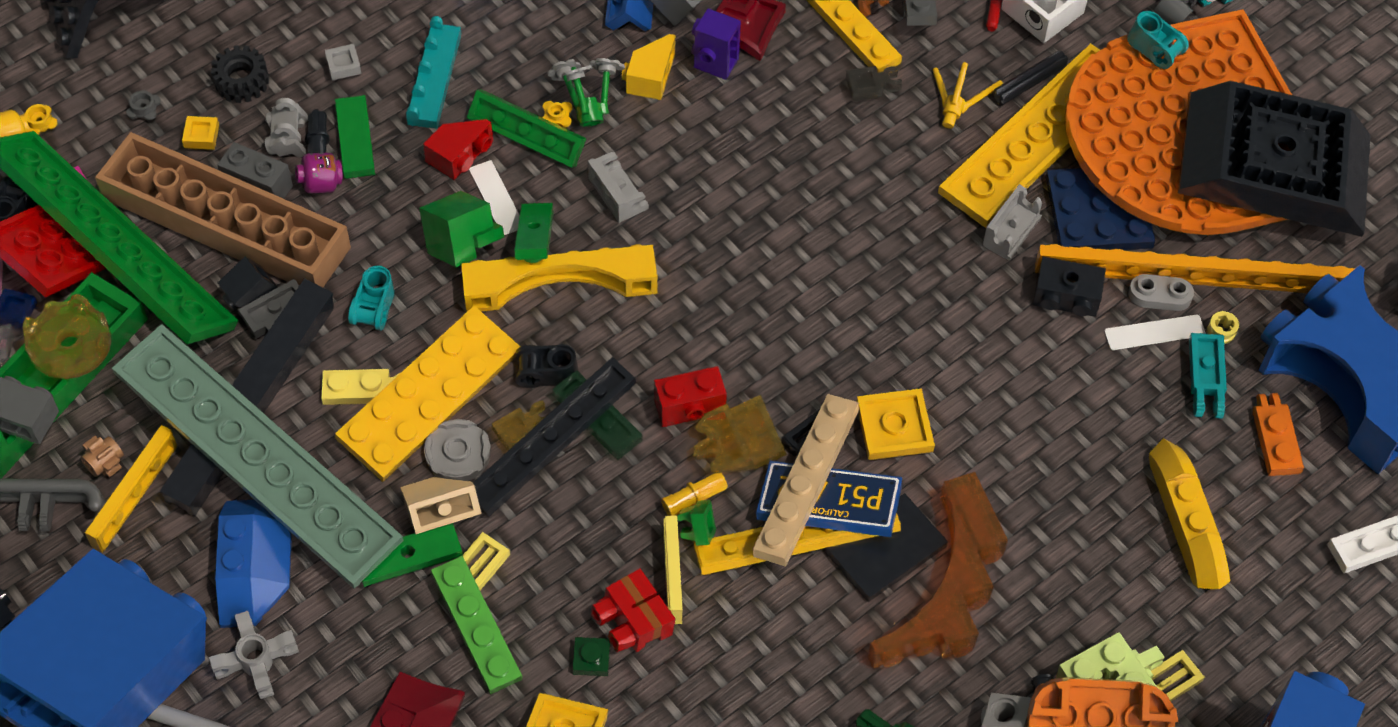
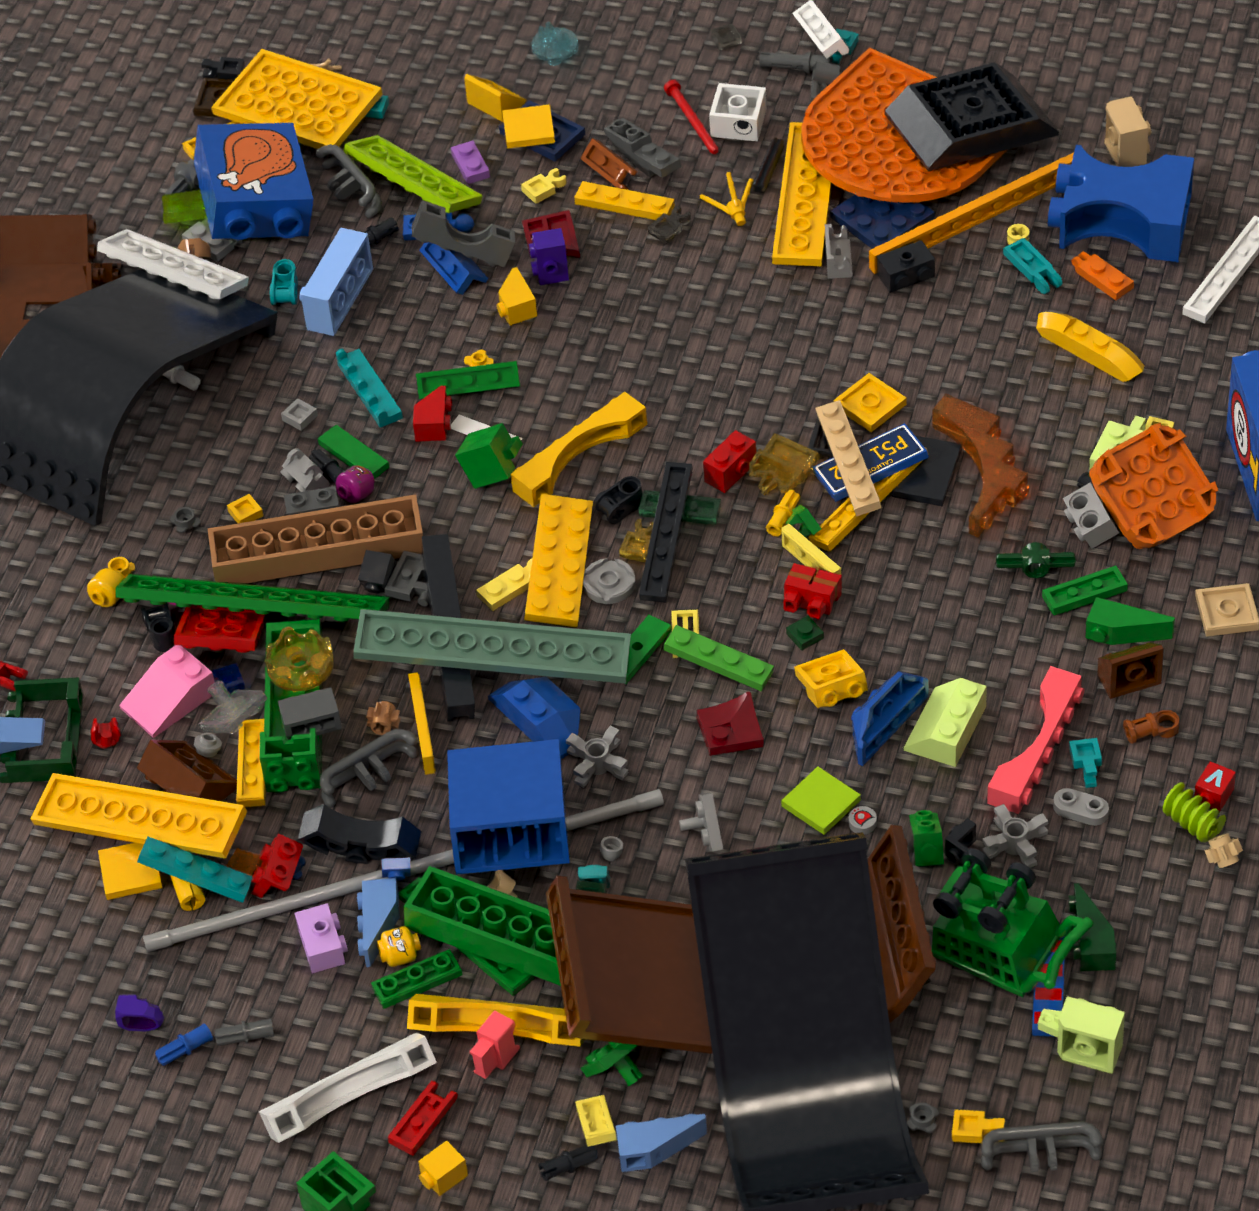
camera: 30 degrees left, 10 degrees down
black tyre [211,45,269,103] -> none
teal piece [348,266,395,331] -> none
tan slope [400,477,482,534] -> none
green tile [514,203,554,263] -> none
plant [547,58,625,127] -> none
light grey hinge [588,152,649,223] -> none
white sticker [1105,315,1206,350] -> none
teal piece [1127,11,1189,69] -> none
light grey plate [1128,274,1194,311] -> none

